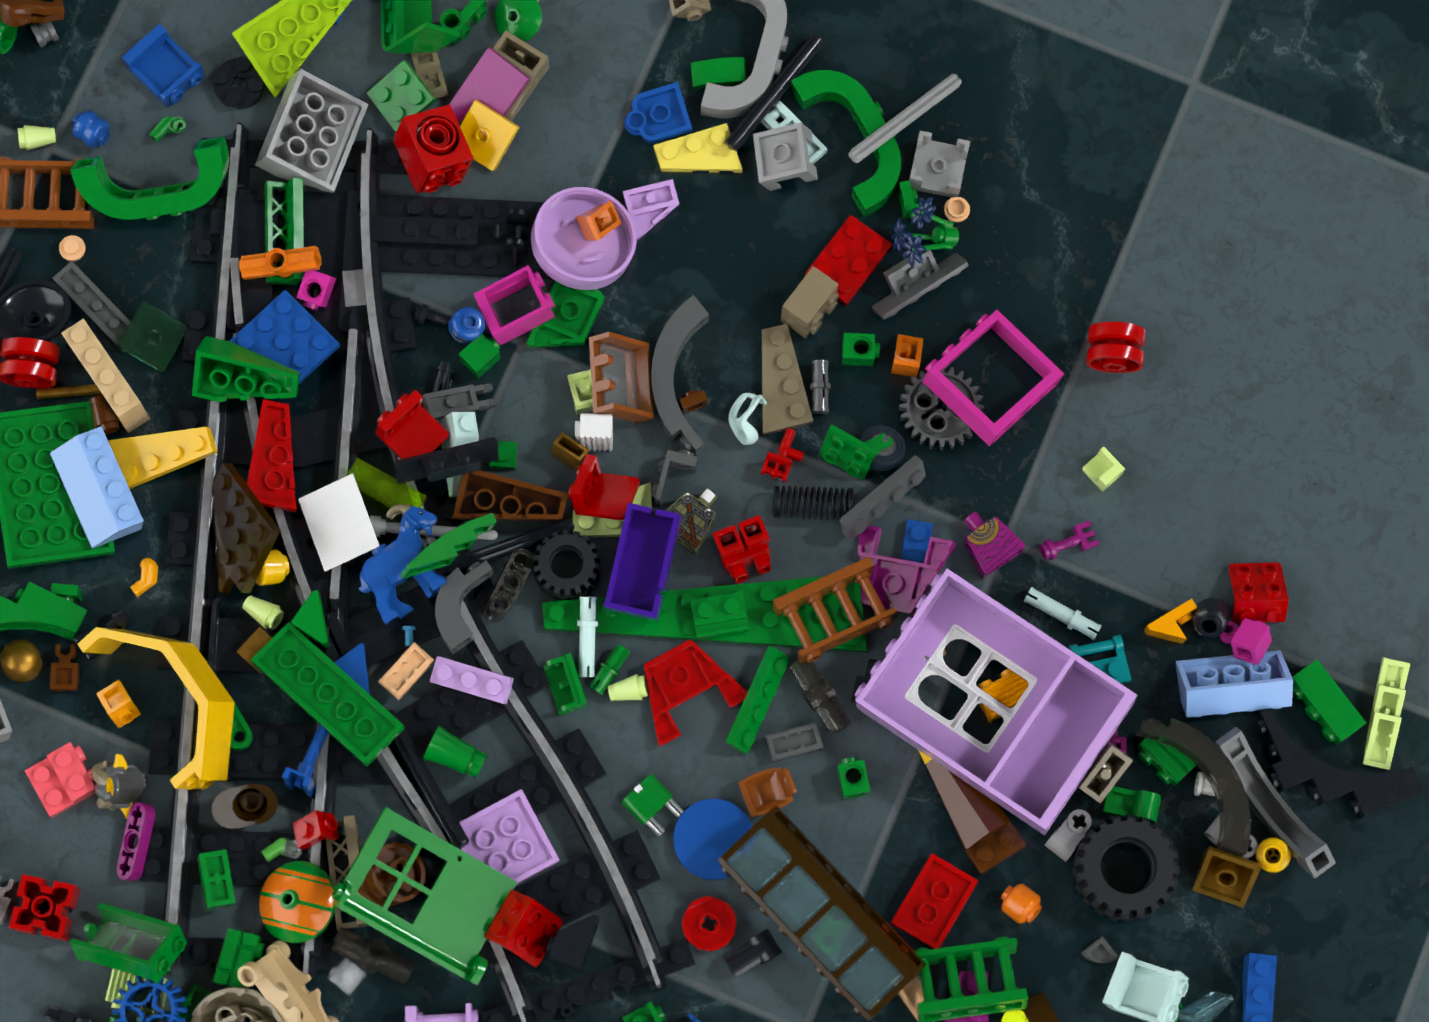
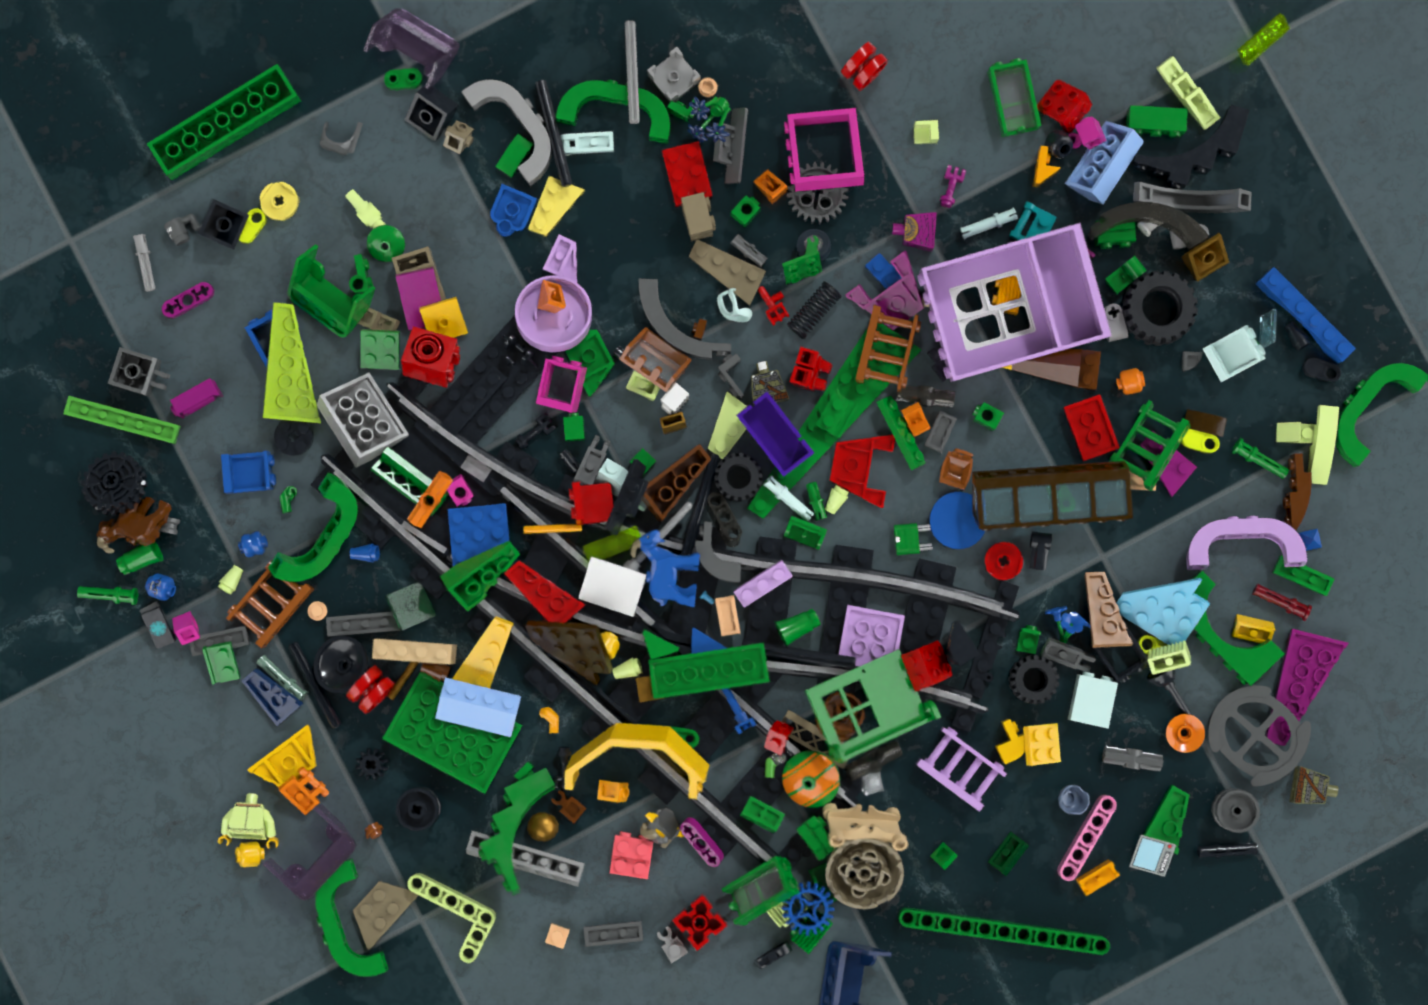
camera: 45 degrees left, 10 degrees up
dark brown piece [212,783,278,829] -> none
green slope [400,513,497,579] -> none
blue head [448,307,485,343] -> none
red bracket [568,454,640,520] -> none
light grey panel [753,122,818,191] -> none
dark grey plate [839,455,926,541] -> none
dark tan brick [1078,741,1133,803] -> none
yellow head [1256,837,1291,873] -> none
none -> blue cone [350,543,380,563]
none -> light orange bar [524,524,582,534]
none -> orange bracket [901,402,931,436]
none -> door [987,58,1041,137]

